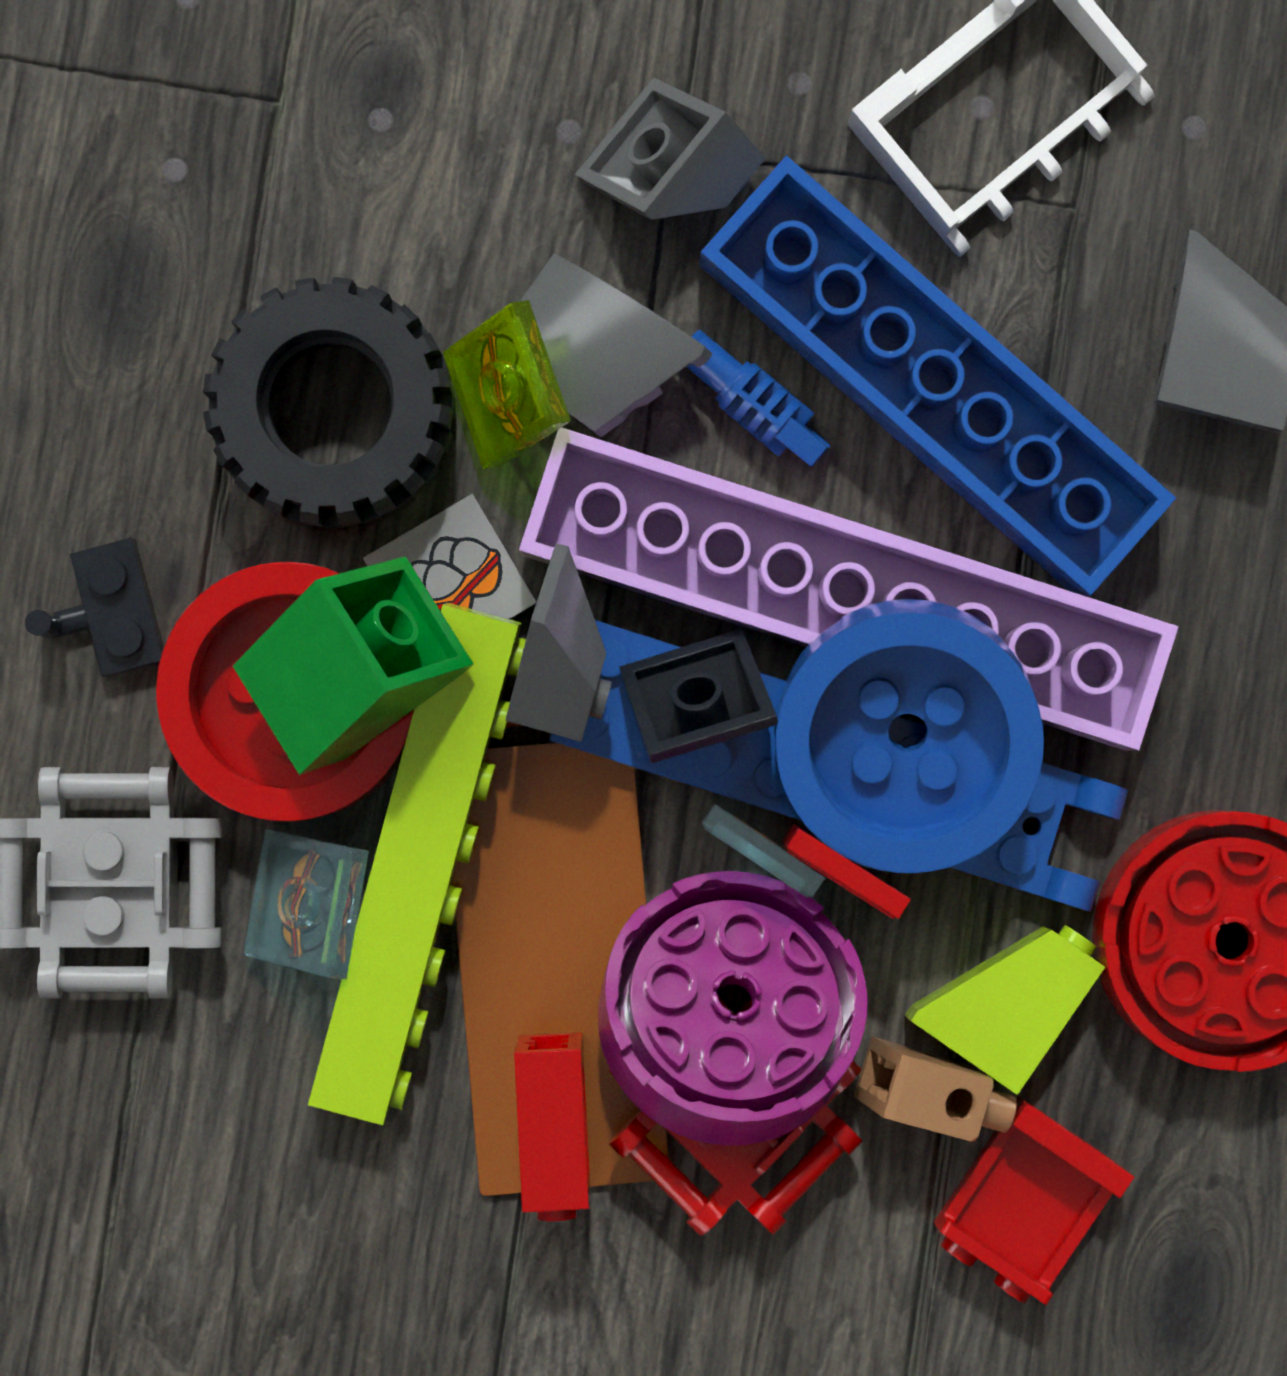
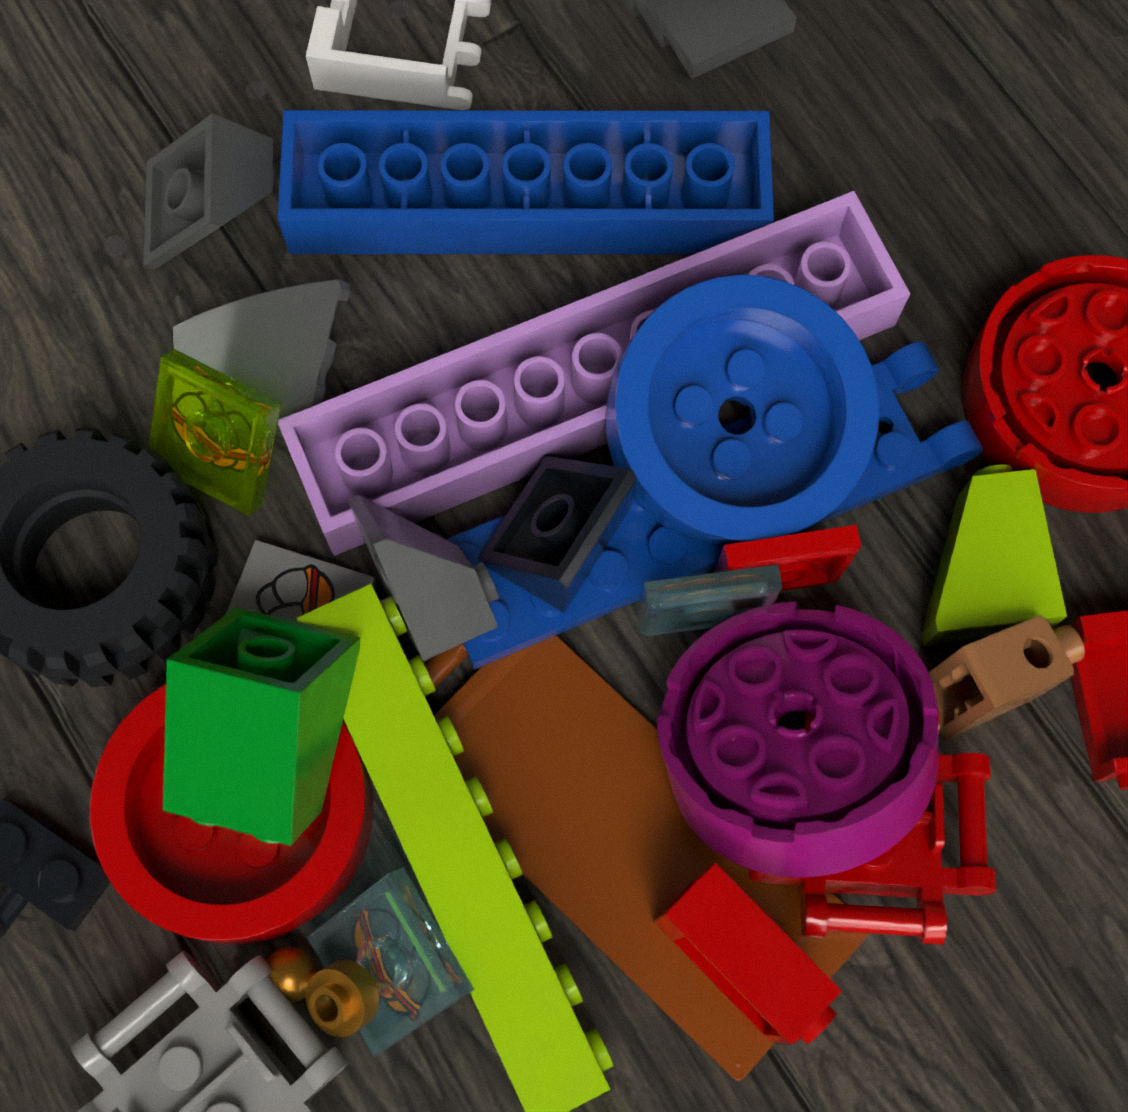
camera: 40 degrees left, 15 degrees down
blue hinge [686,330,830,466] -> none
none -> pearl gold plate [266,947,379,1037]

